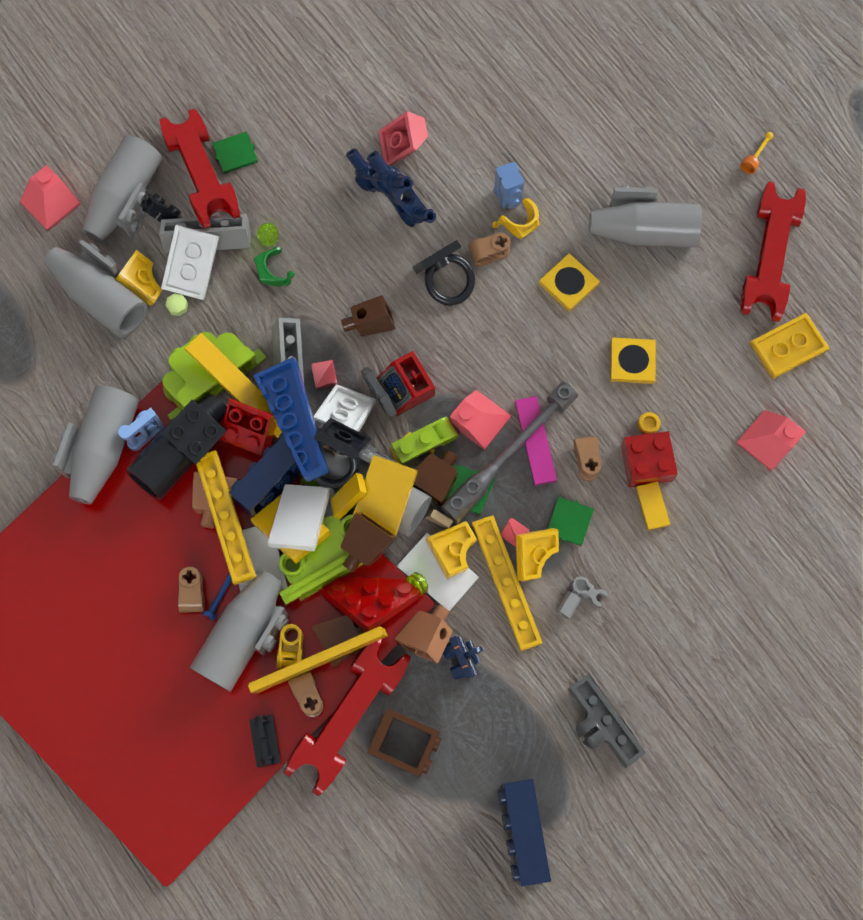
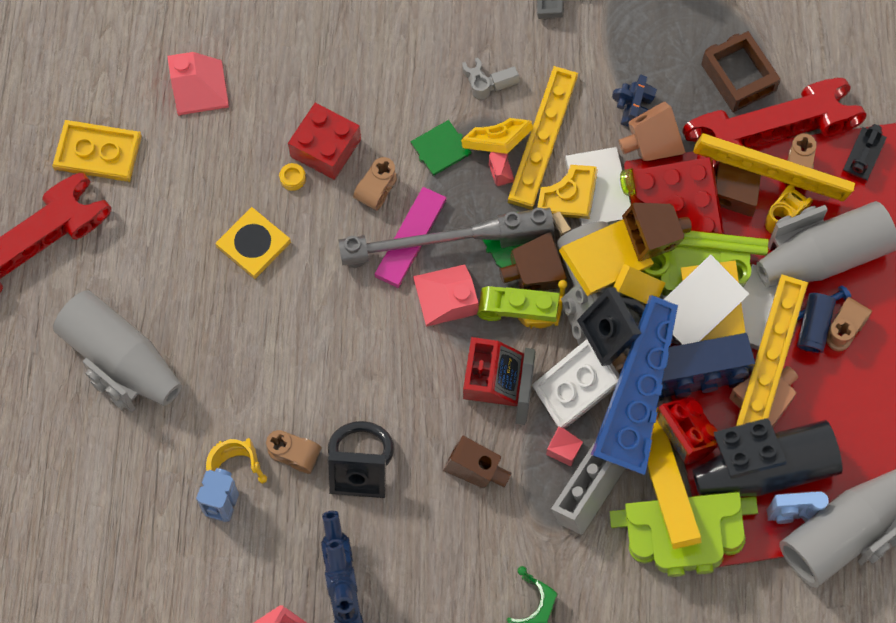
camera: 140 degrees left, 5 degrees down
yellow tile [539,253,600,312] -> none
yellow tile [635,482,670,531] -> none
none -> dark blue pin [796,293,836,353]

